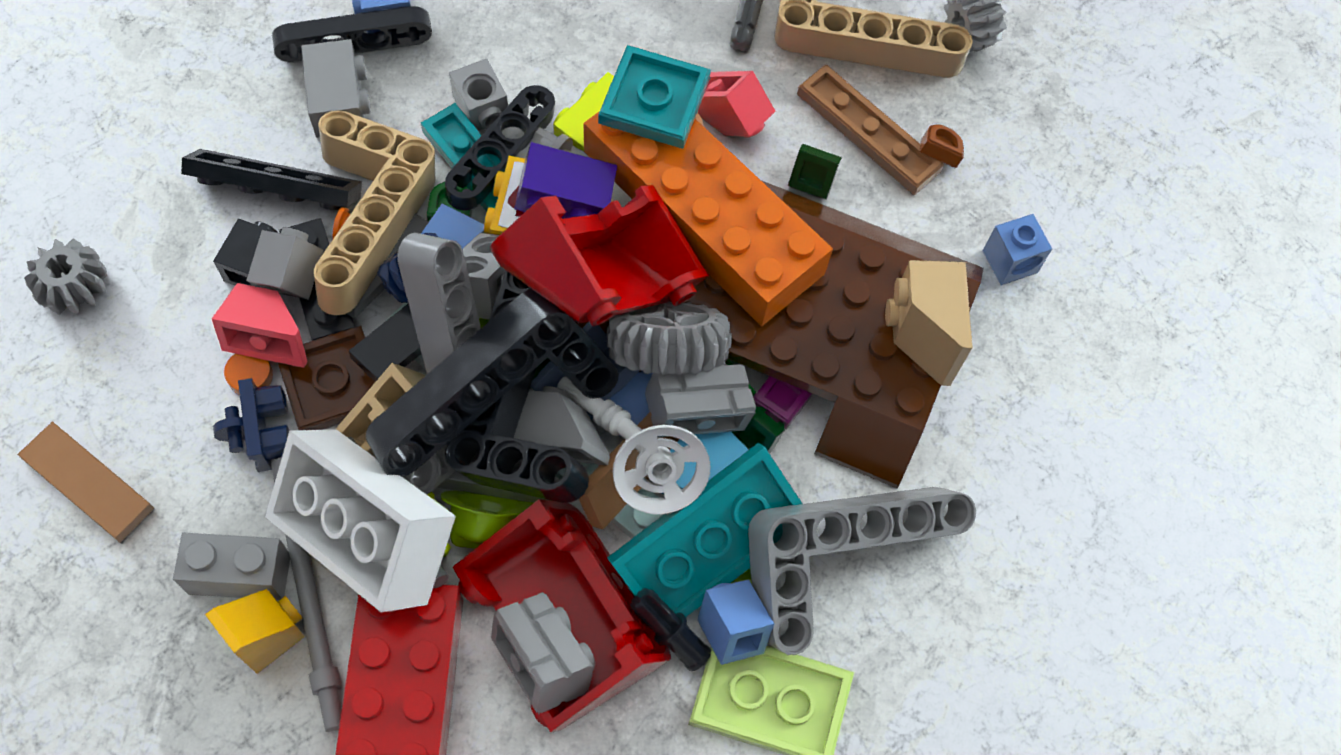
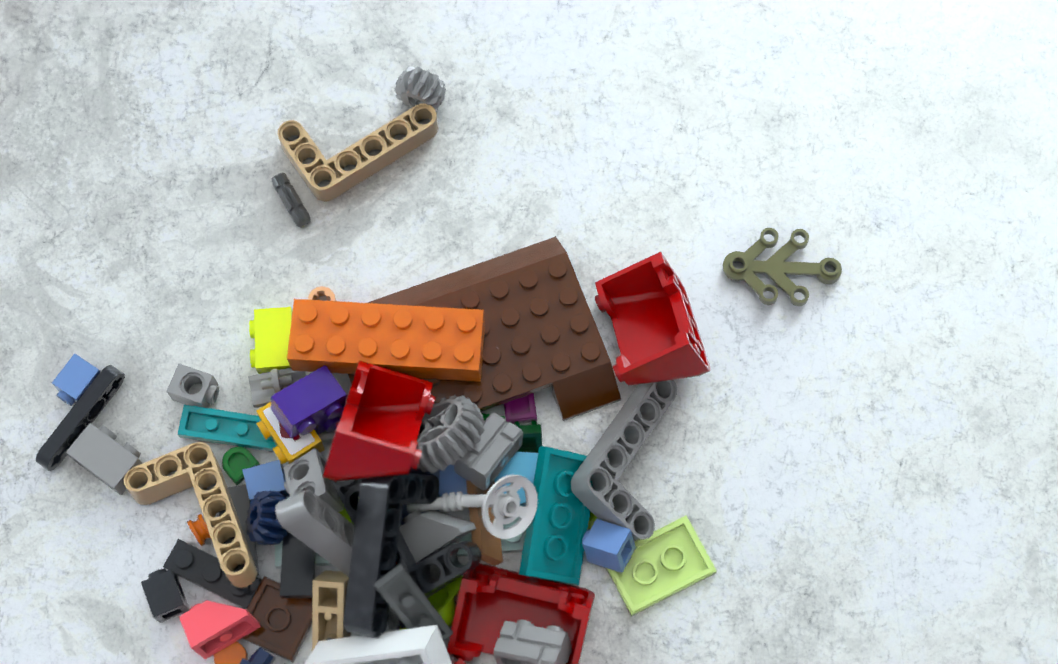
camera: 35 degrees left, 5 degrees up
black plate [181,149,362,211] -> none
light grey brick [246,227,324,300] -> none
black beam [445,85,555,211] -> none
teal tile [598,45,711,149] -> none
black axle [630,588,711,671] -> none
coral slope [697,71,776,138] -> none
dark green tile [788,144,842,199] -> none
medium nougat tile [797,64,944,196] -> none
tan slope [885,260,972,386] -> none
dark orange tile [920,124,964,168] -> none
medium blue brick [983,214,1052,285] -> none
none -> dark grey tile [374,564,453,641]
none -> red windscreen [595,251,710,386]
none -> olive plant [723,228,842,307]

